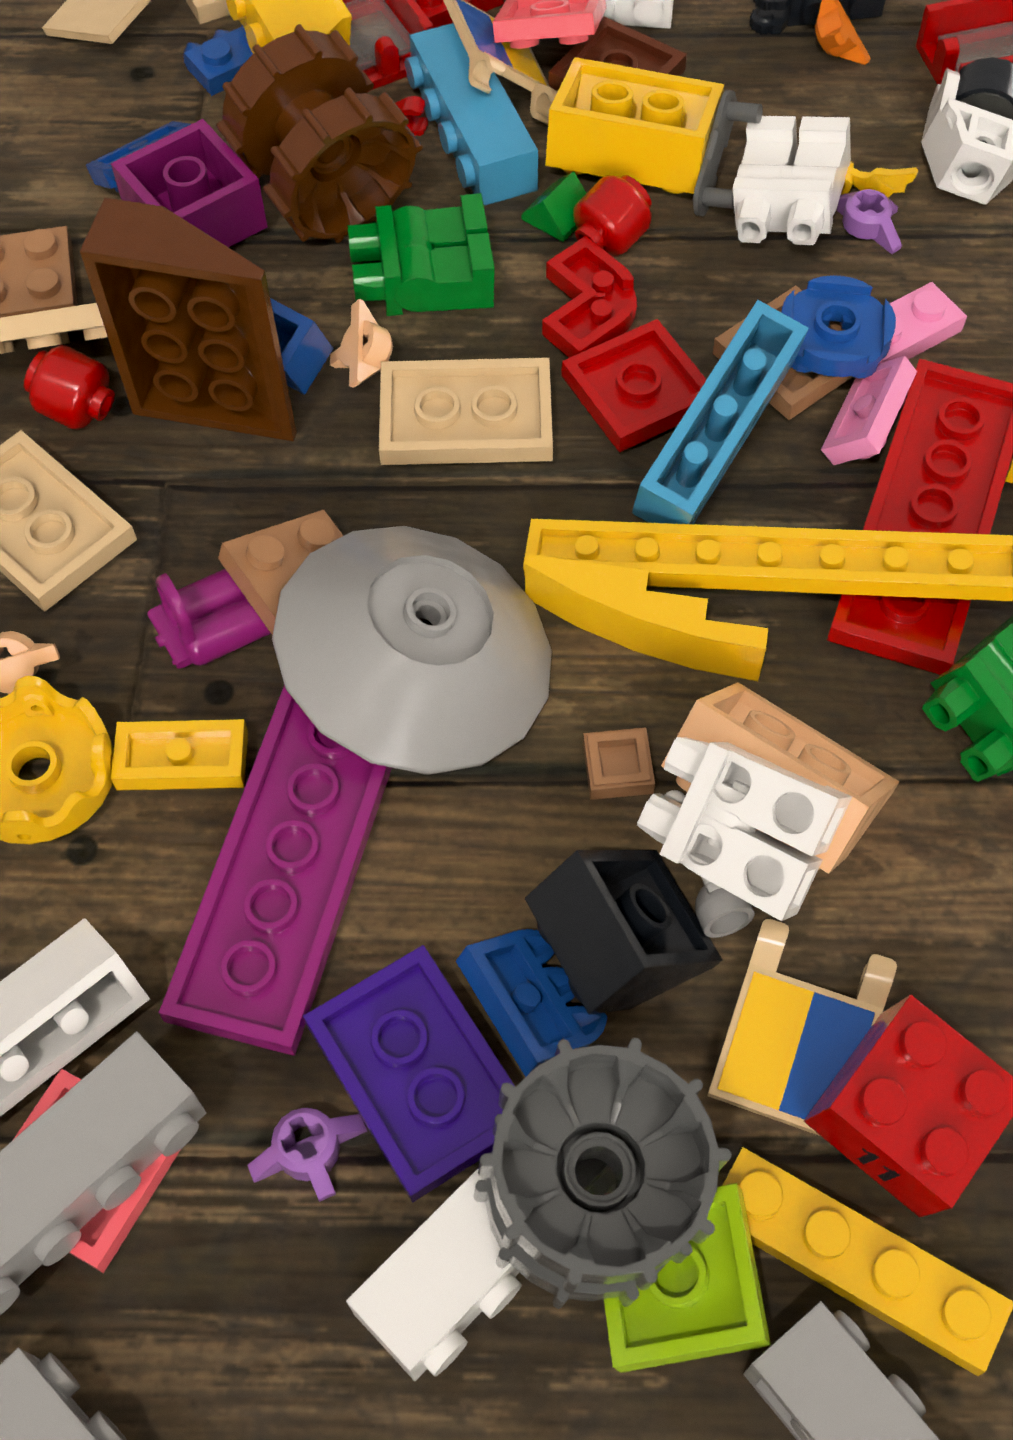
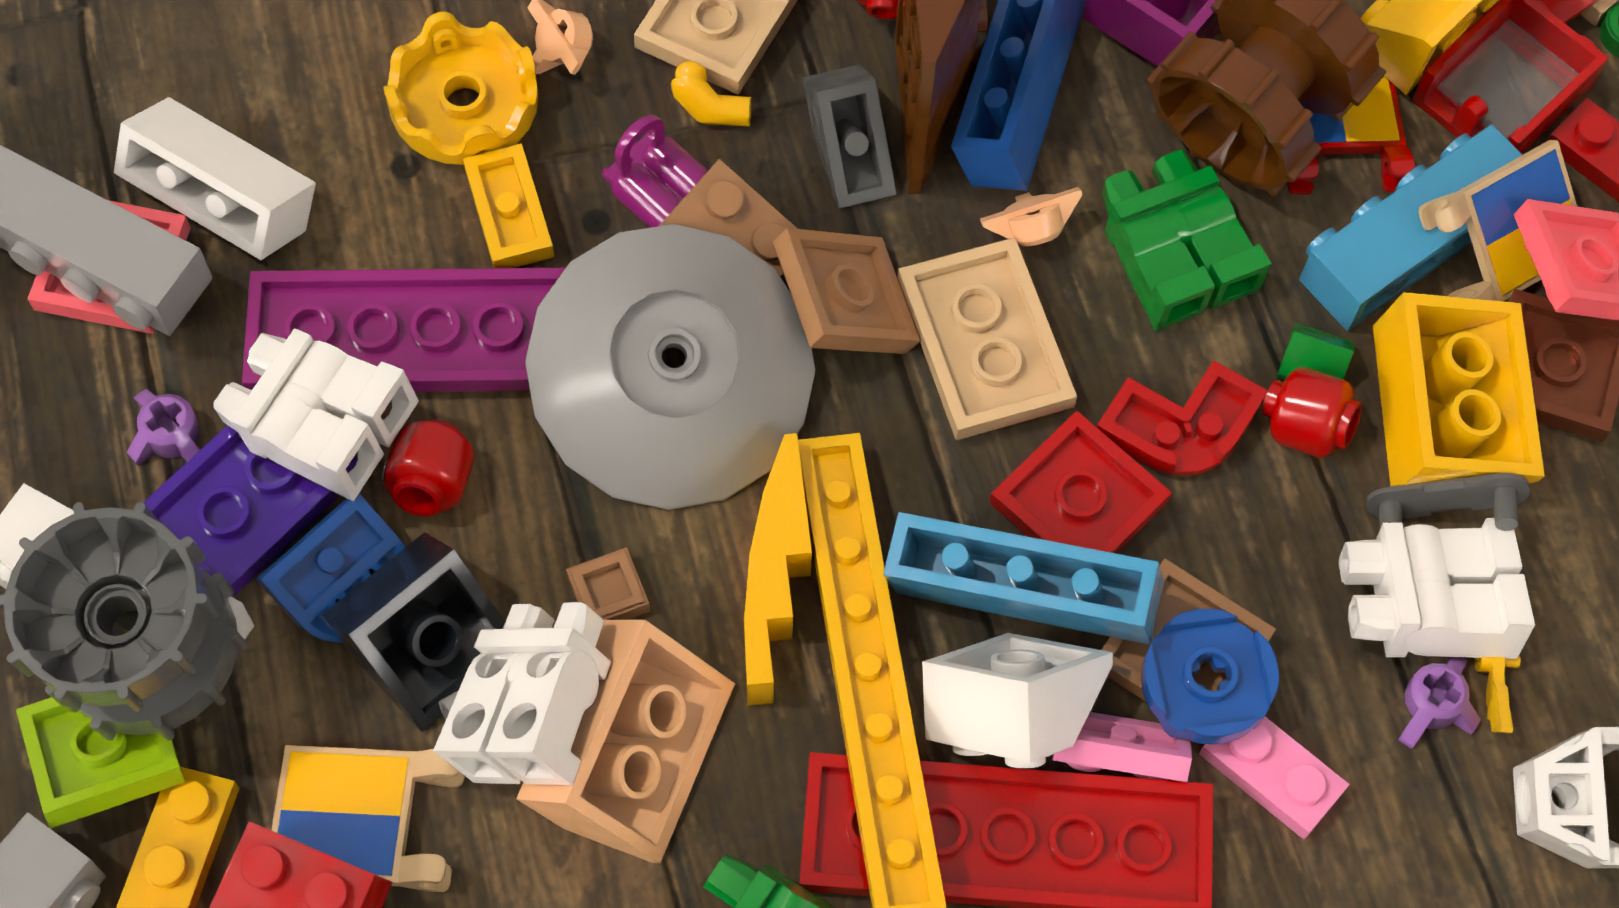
camera: 70 degrees right, 5 degrees up
none -> white hips [213,328,419,502]
none -> red head [382,419,475,517]
none -> yellow arm [671,61,752,127]
none -> medium nougat plate [773,228,920,354]
none -> dark grey slope [802,64,897,209]
none -> white slope [922,633,1113,768]

